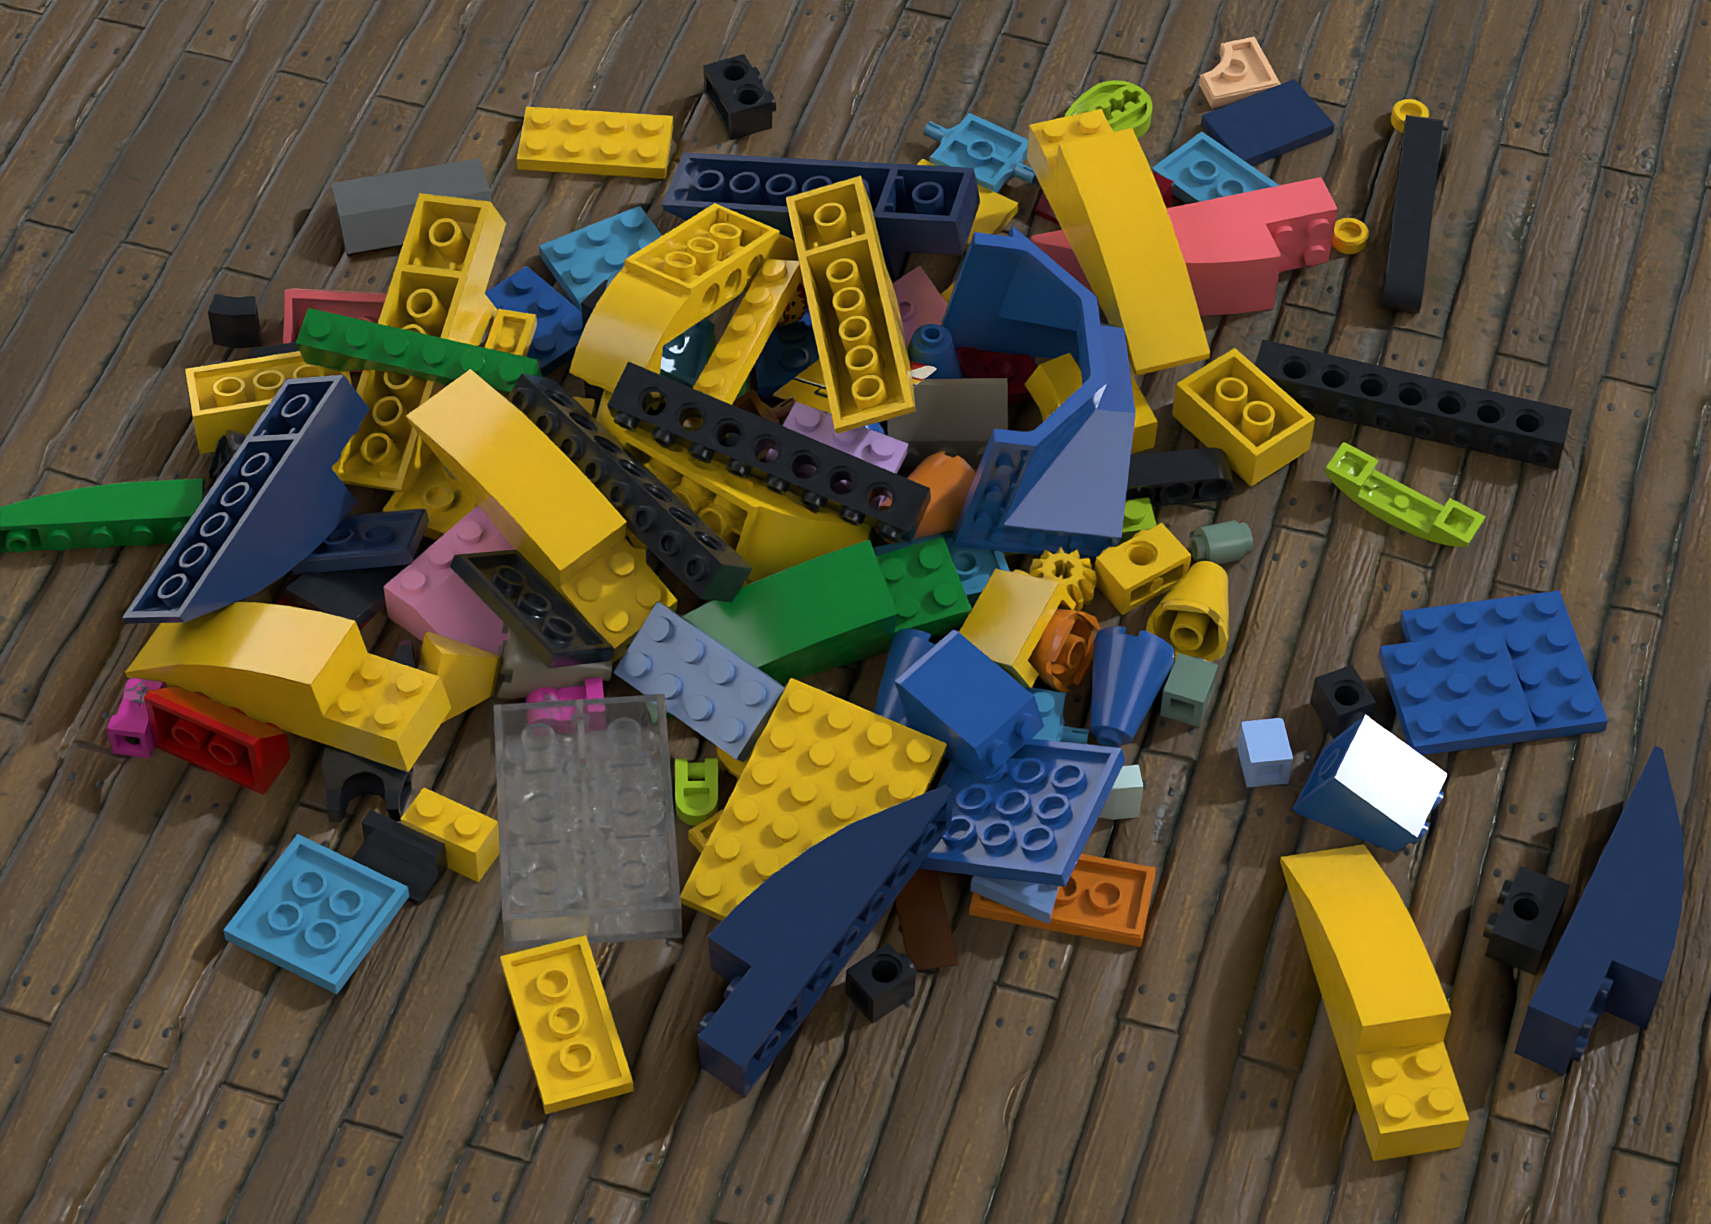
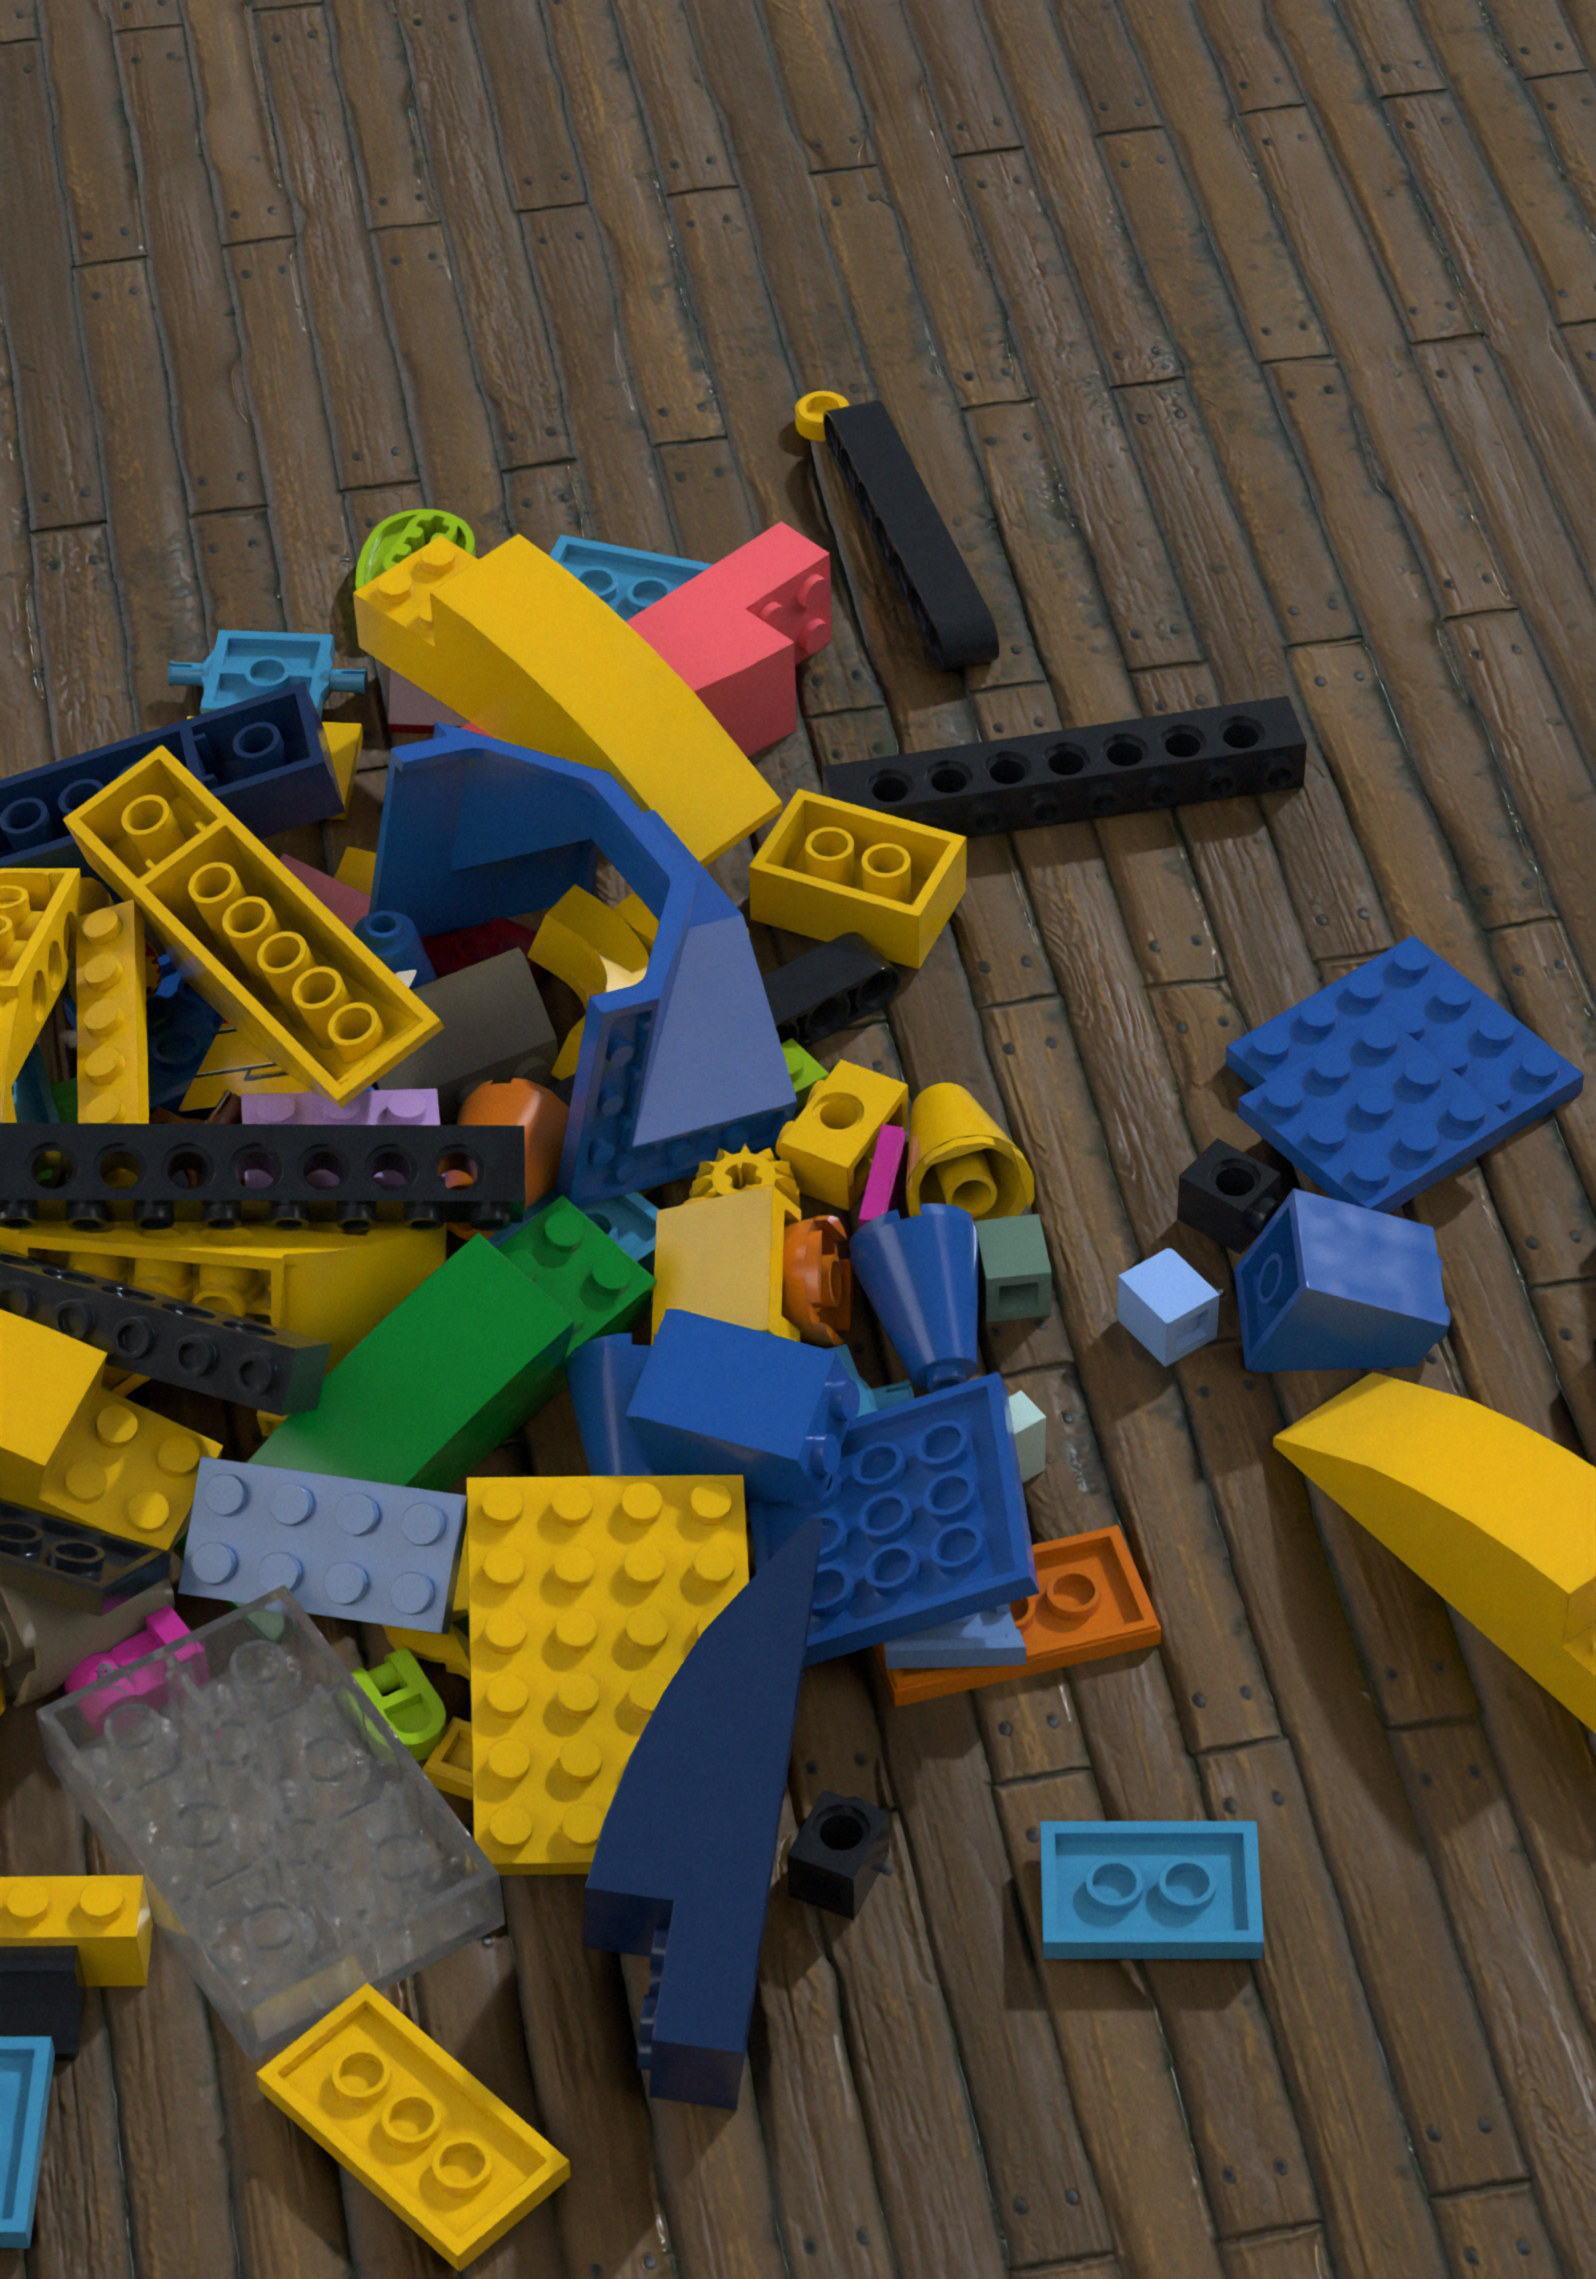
camera: 25 degrees left, 5 degrees down
reddish brown sticker [895,869,959,971] -> none
sand green brick [1189,520,1253,565] -> none
light nougat tile [1199,36,1280,109] -> none
dark blue tile [1201,79,1335,166] -> none
lime slope [1324,442,1486,548] -> none
yellow tile [1332,218,1369,254] -> none
none -> dark pink tile [859,1124,907,1229]
none -> dark azure plate [1040,1821,1264,1959]

